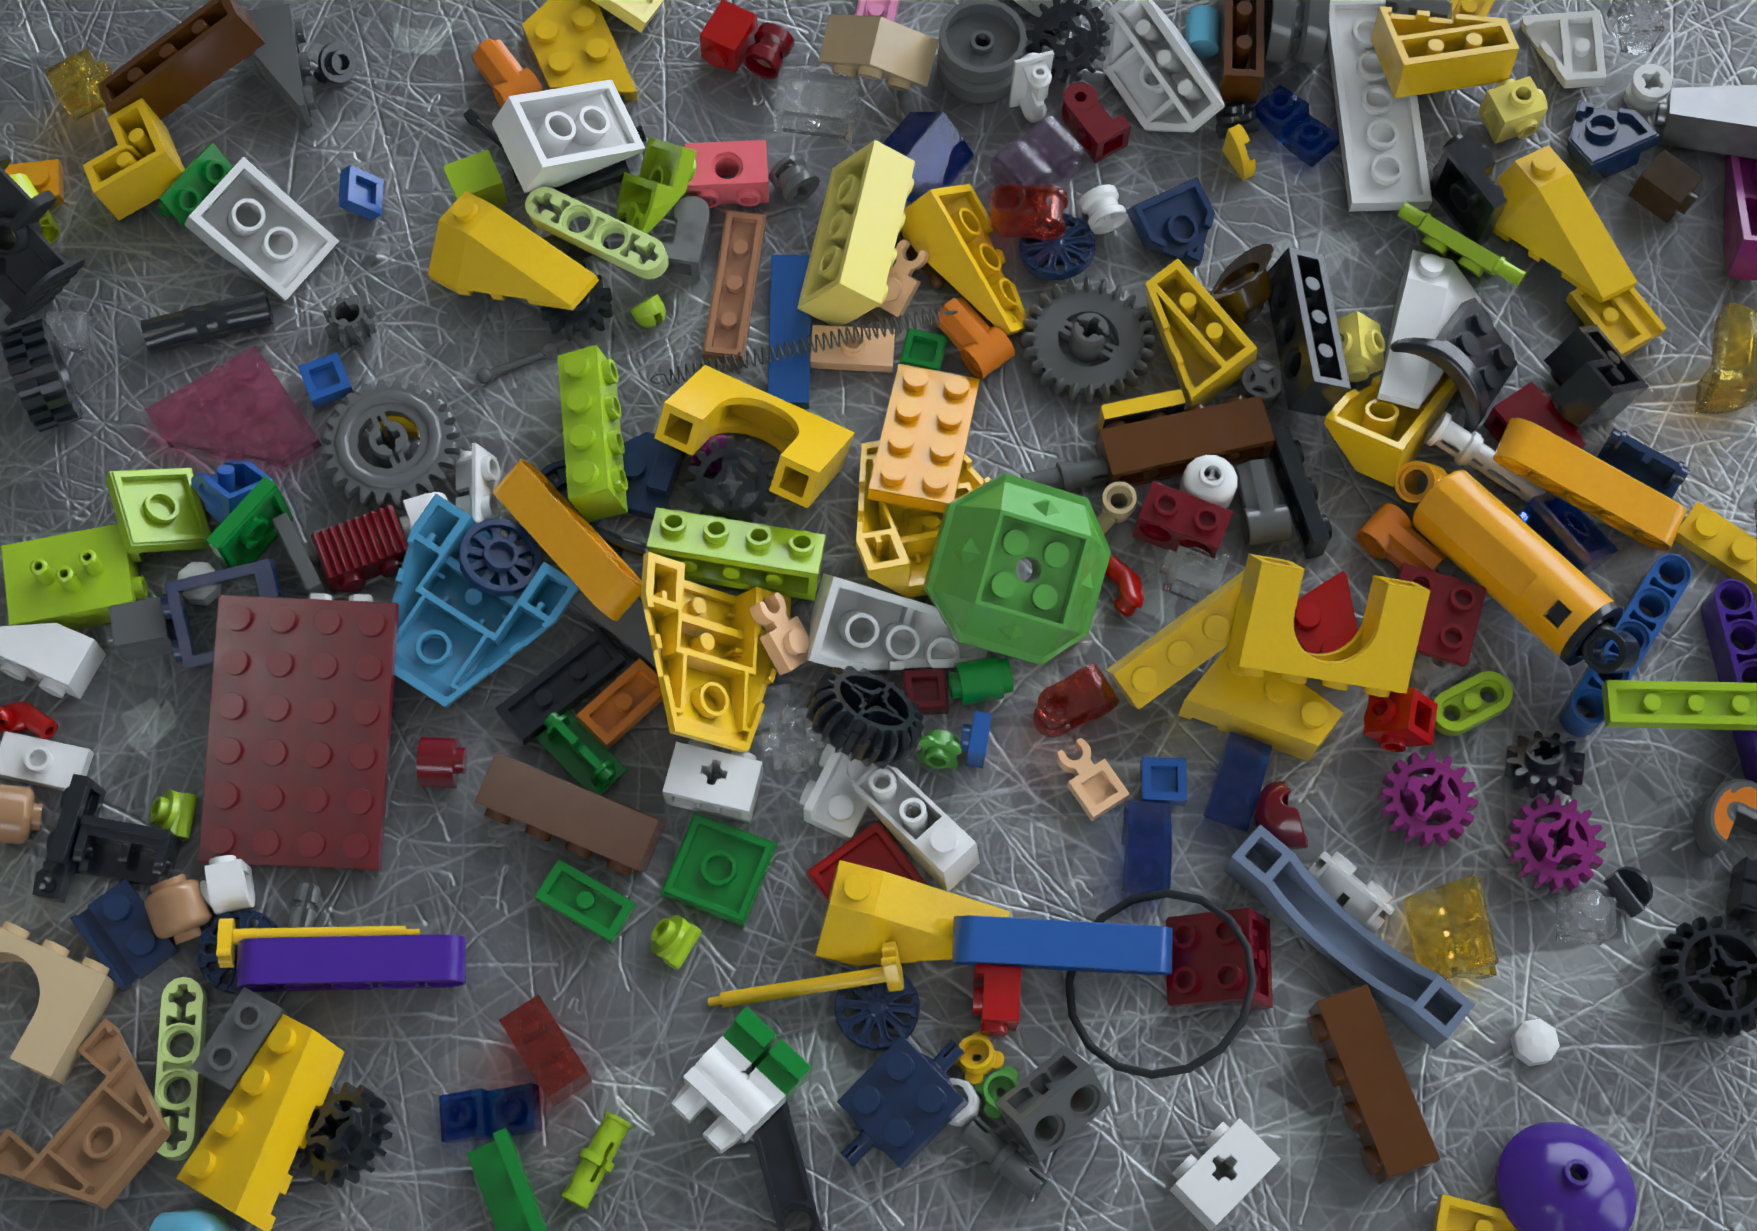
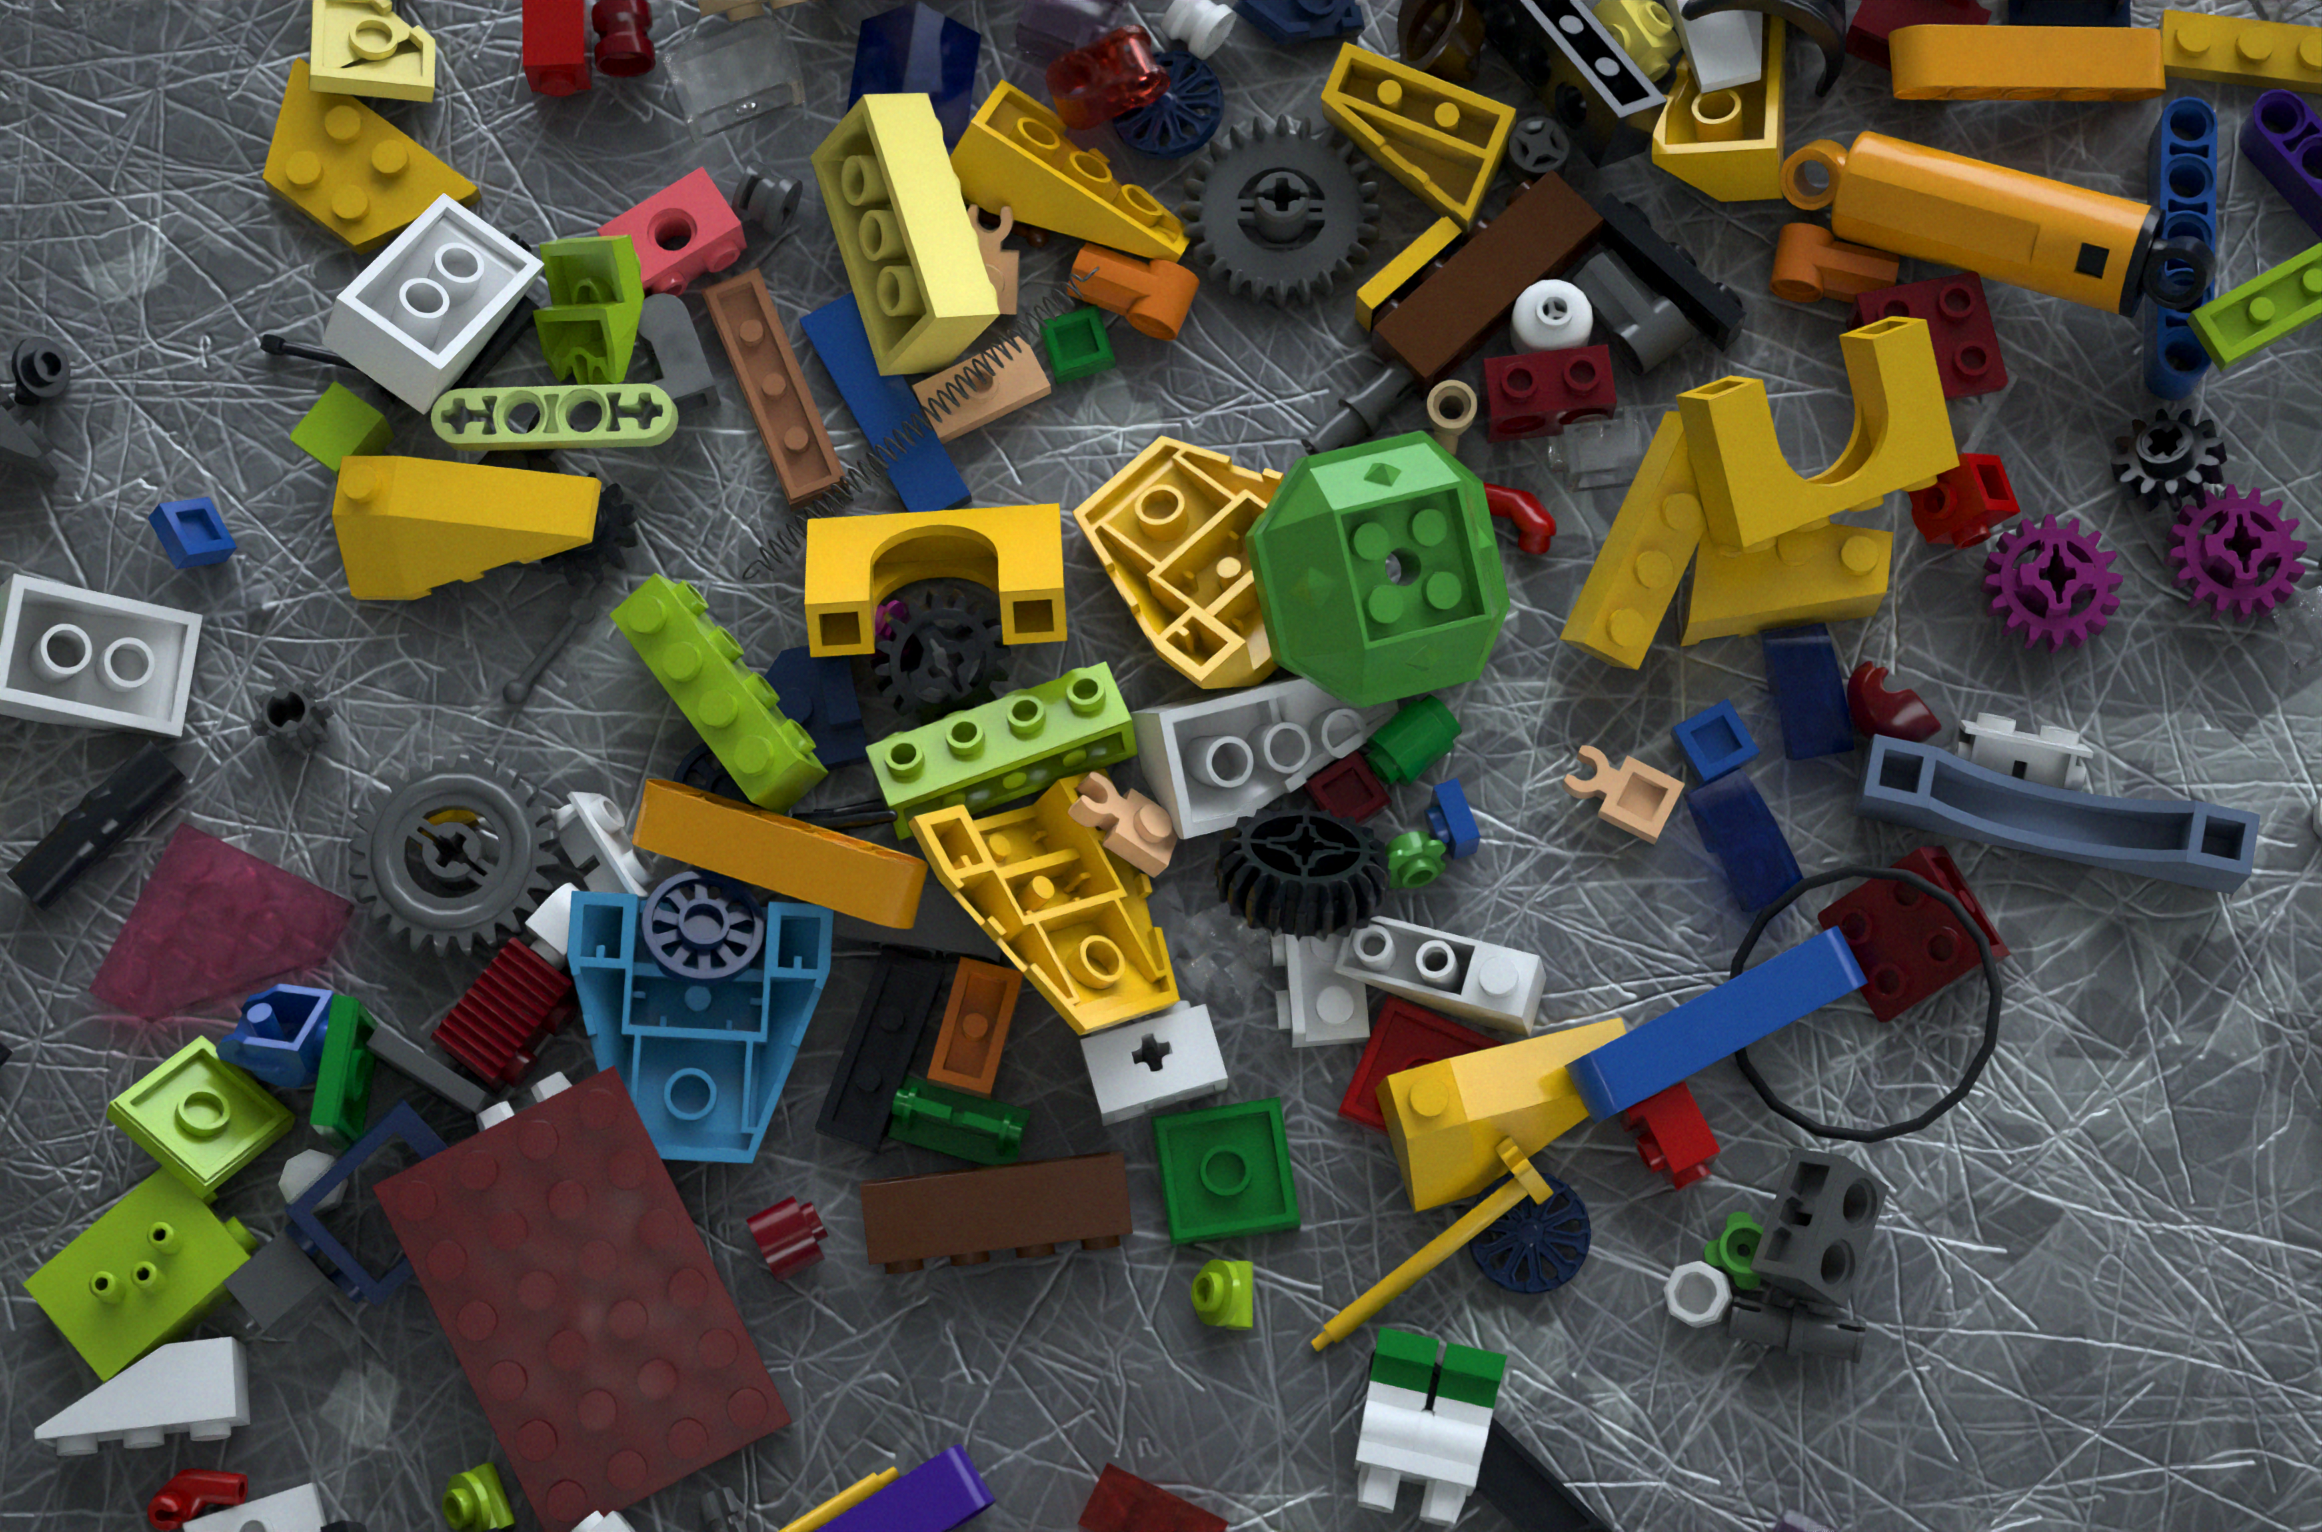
camera: 25 degrees left, 5 degrees up
blue plate [298,352,354,408] -> none
orange piece [471,38,543,108] -> none
green plate [535,859,636,945] -> none
lime hinge [629,293,666,329] -> none
dark blue plate [837,1036,968,1170] -> none
light orange plate [867,364,980,513] -> none
yellow plate [953,1032,1005,1085] -> none
clear red piece [1033,663,1120,738] -> none
white brick [1170,1118,1280,1231] -> none
red wing [1294,571,1358,654] -> none
reddish brown brick [1307,984,1440,1184] -> none
clear yellow bracket [1404,875,1498,980] -> none
white pin [1424,412,1546,507] -> none
lime plate [1434,671,1513,736] -> none
clear blue slope [1519,492,1619,576] -> none

